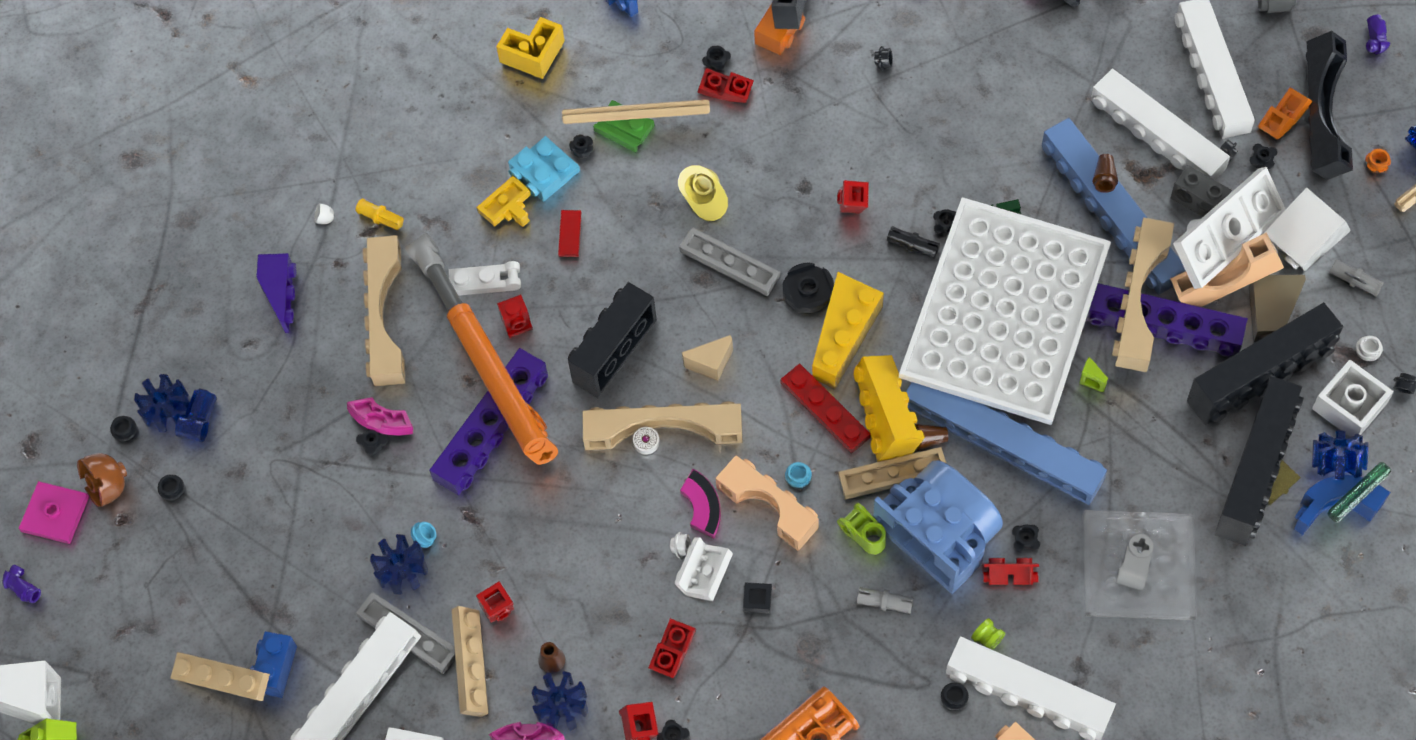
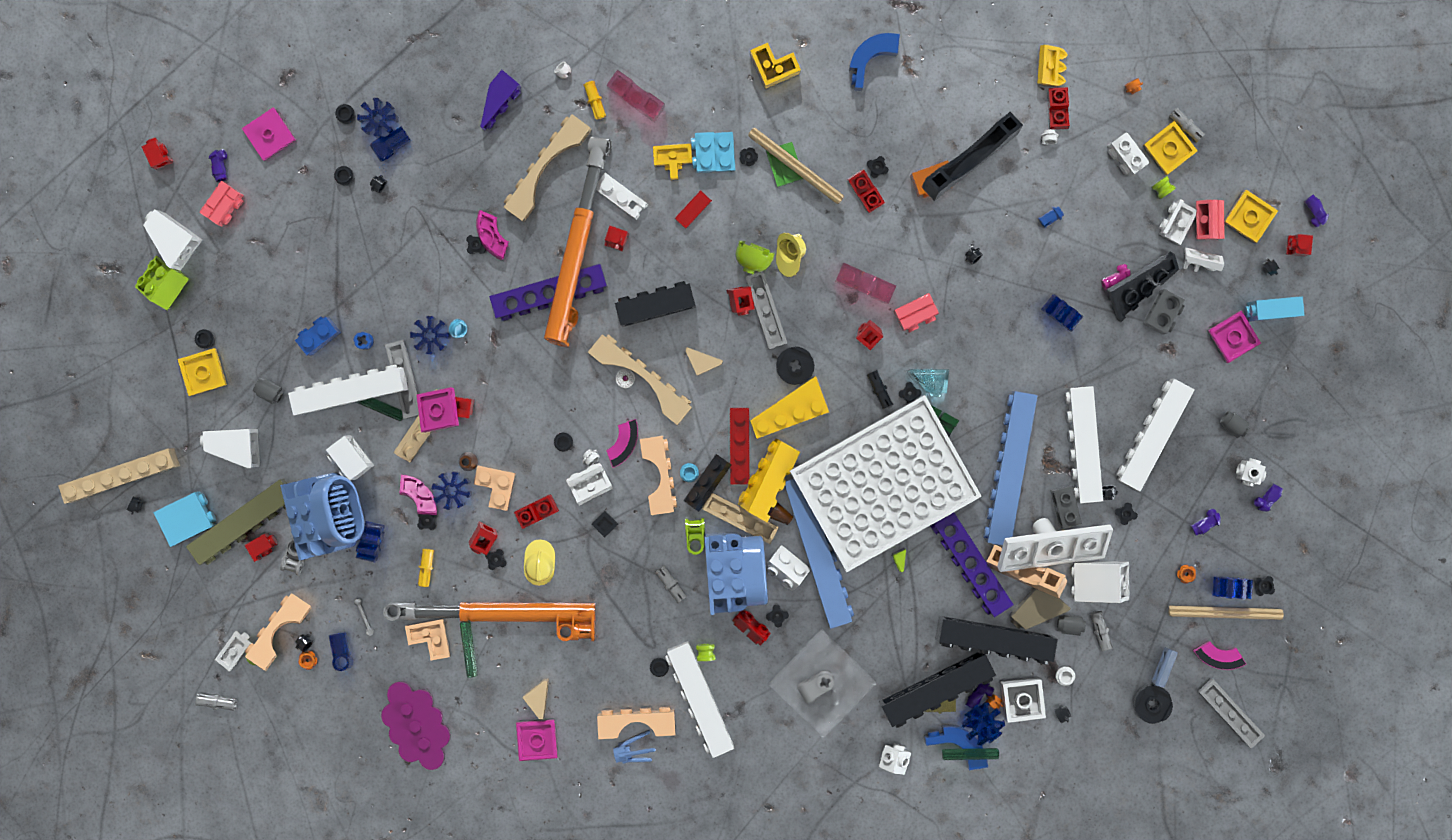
camera: 35 degrees right, 25 degrees up
dark orange cylinder [77,453,127,507] -> none
tan plate [170,652,270,701] -> none
reddish brown cone [1092,154,1118,193] -> none
tan arch [1112,217,1174,372] -> none
orange slope [1257,87,1313,140] -> none
black arch [1306,31,1353,180] -> none
none -> coral brick [200,181,244,227]
none -> blue bush [353,332,374,350]
none -> clear green axle [356,398,403,421]
none -> black plate [370,175,387,193]
none -> dark pink plate [416,387,459,433]
none -> light nougat plate [474,465,516,511]
none -> light yellow piece [524,539,555,586]
none -> black plate [554,432,573,452]
none -> clear pink arch [606,69,665,122]
none -> black plate [684,454,732,512]
none -> red brick [727,286,755,316]
none -> lime cylinder [736,240,775,274]
none -> white bracket [765,545,811,591]
none -> clear pink arch [835,263,896,304]
none -> white brick [879,743,911,775]
none -> coral brick [894,293,939,333]
none -> clear light blue slope [907,369,949,397]
none -> dark purple arm [965,683,995,710]
none -> orange plate [985,694,1003,711]
none -> clear blue gear [1041,294,1084,332]
none -> dark grey brick [1057,614,1086,636]
none -> dark purple arm [1191,509,1221,536]
none -> white brick [1236,458,1266,487]

